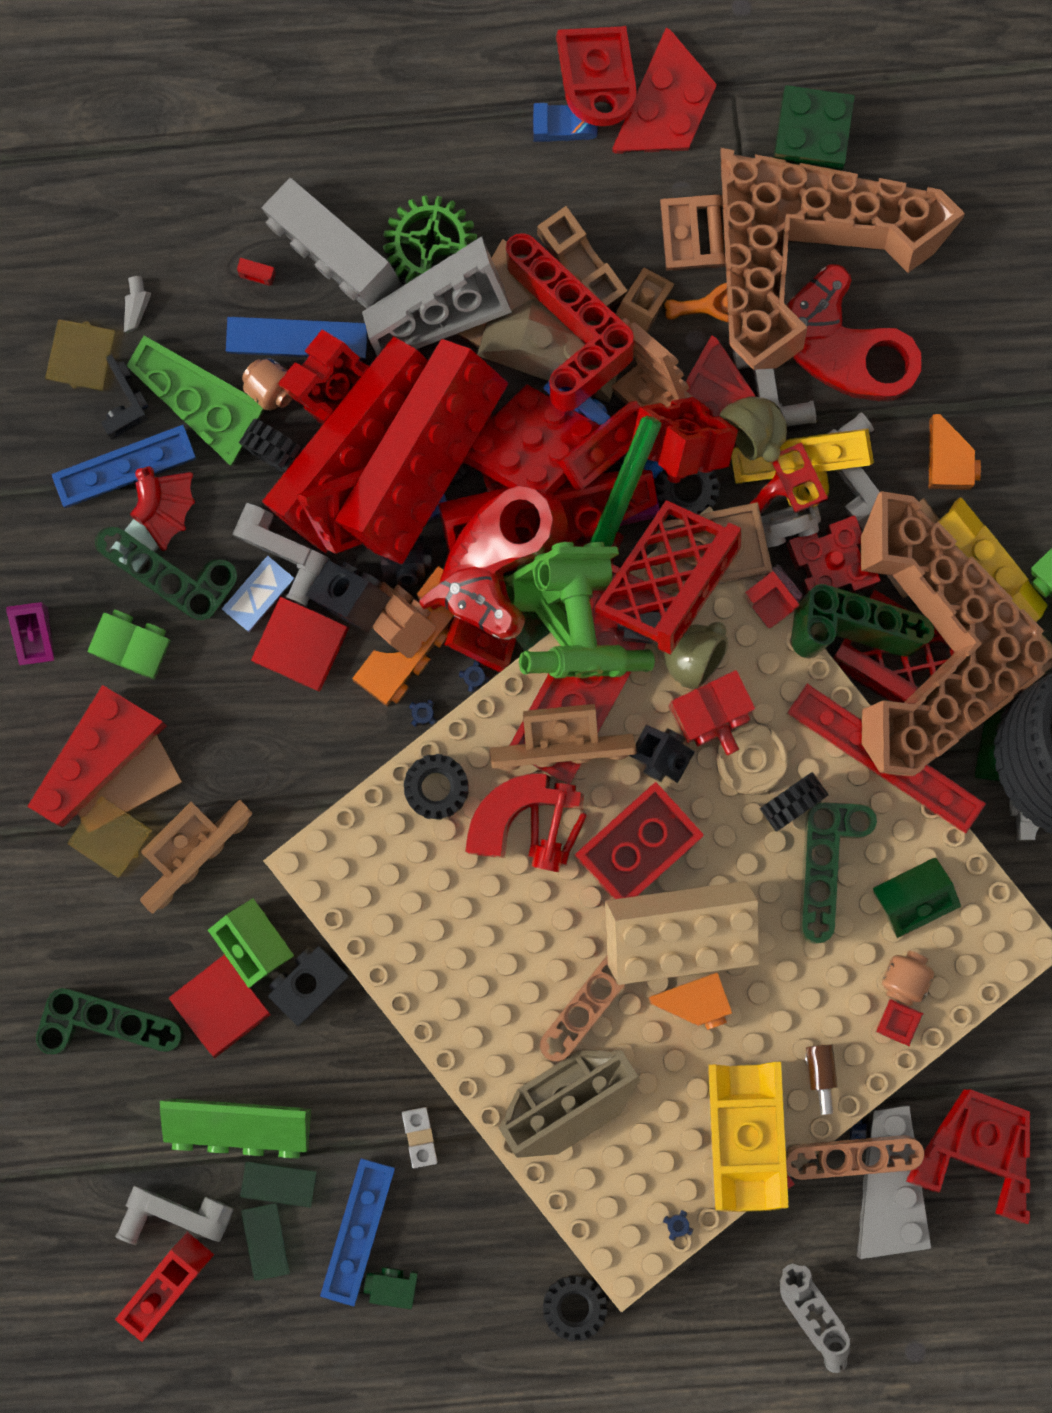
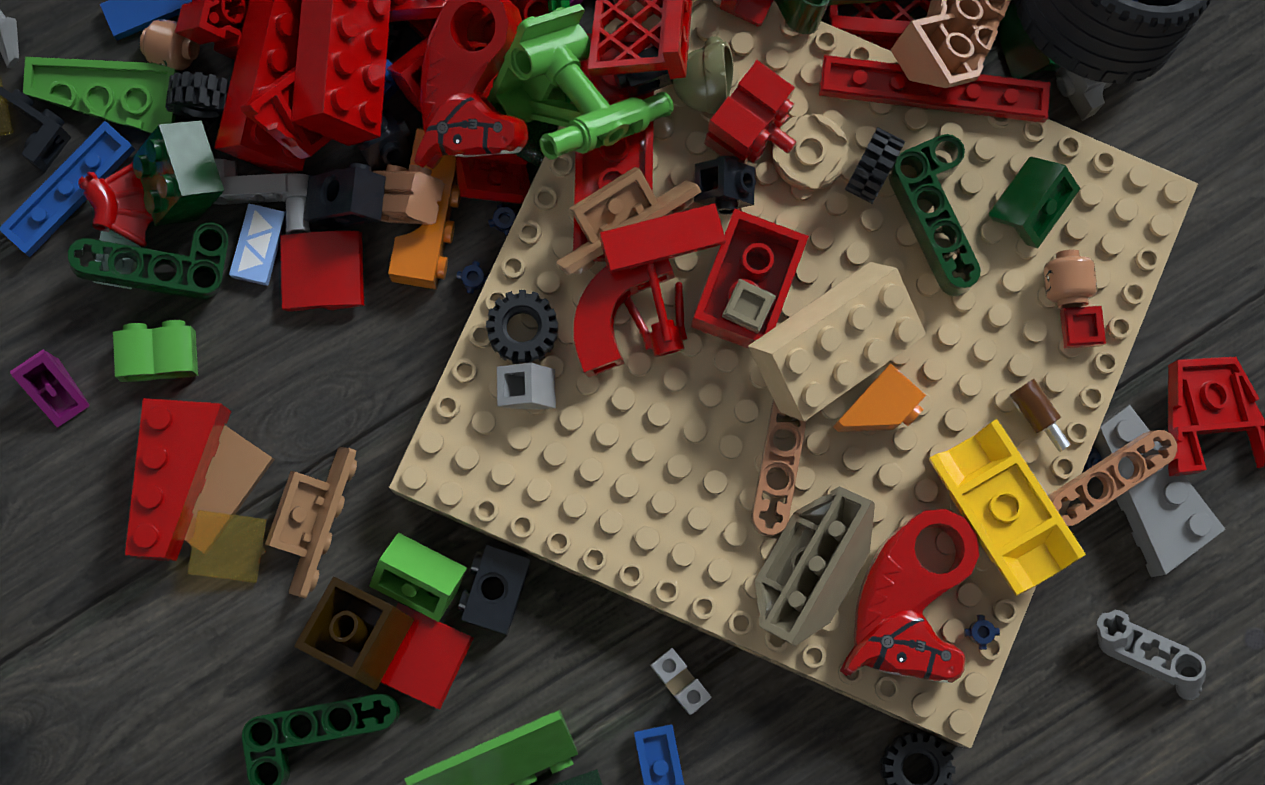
camera: 35 degrees left, 5 degrees down
none -> dark green brick [133,120,225,226]
none -> dark brown brick [294,576,414,690]
none -> light grey brick [497,363,556,409]
none -> red tile [599,203,726,274]
none -> dark tan tile [722,279,776,334]
none -> red animal [840,509,979,683]

